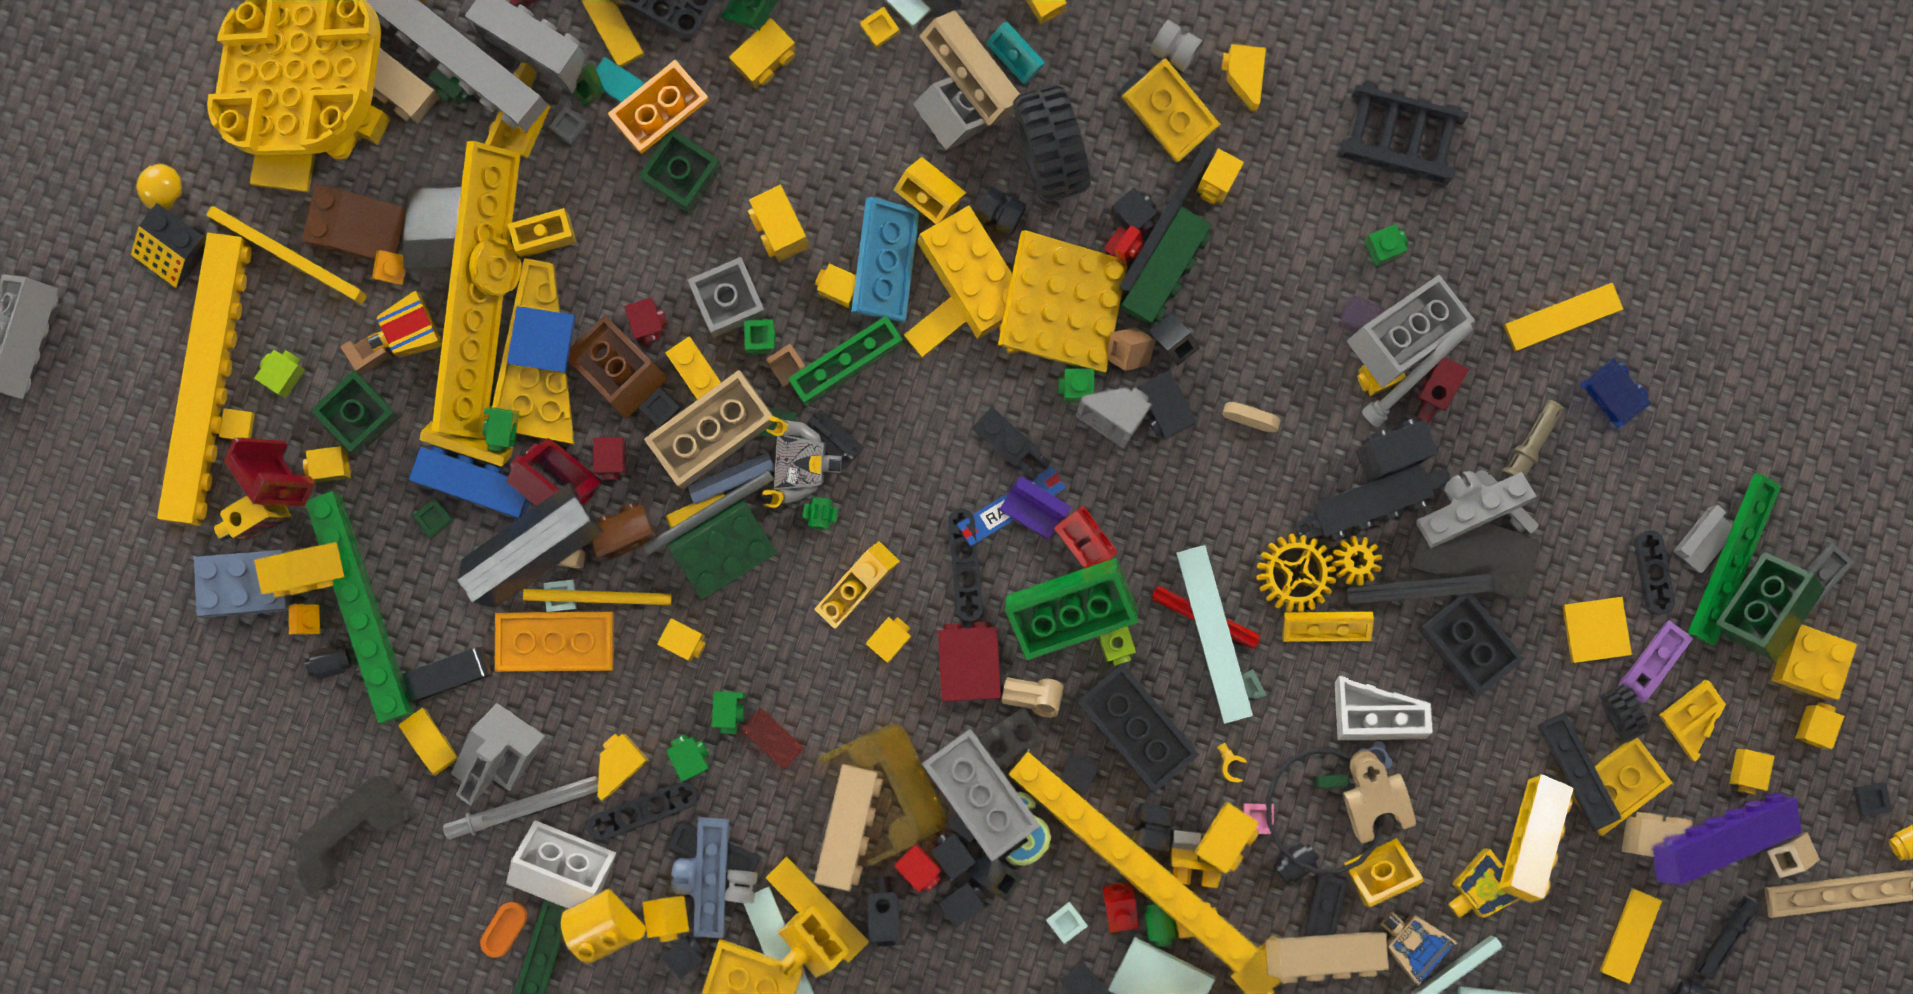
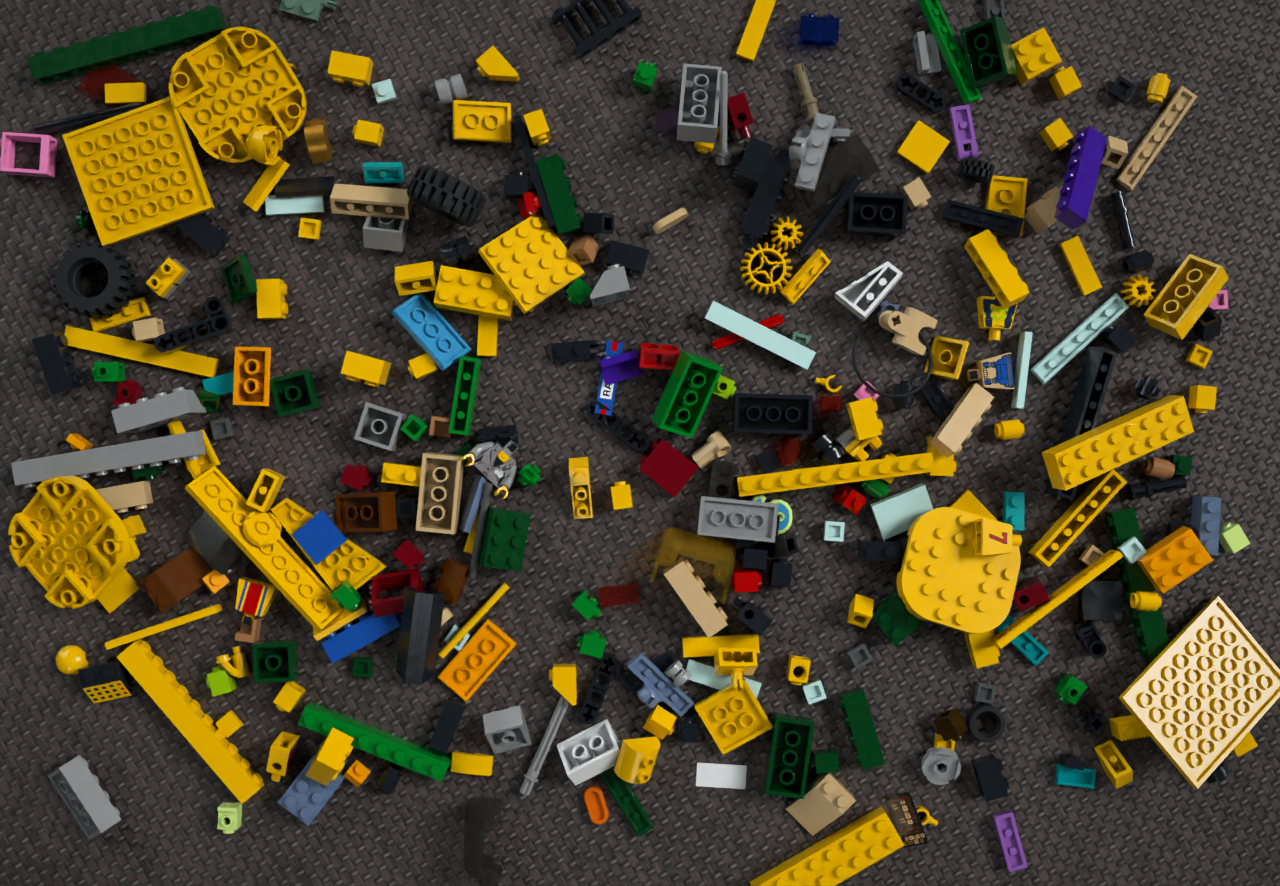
camera: 45 degrees left, 5 degrees up
dark red panel [224,437,316,507] -> none
light grey piece [451,719,511,805] -> none
yellow brick [657,618,706,661] -> none
dark green tile [1314,774,1348,788] -> none
yellow wing [1659,680,1726,761] -> none
none -> yellow plant [216,645,250,678]
none -> yellowish green brick [217,802,242,834]
none -> clear red brick [778,437,801,466]
none -> clear red wheel [819,393,842,413]
none -> tan brick [899,177,931,210]

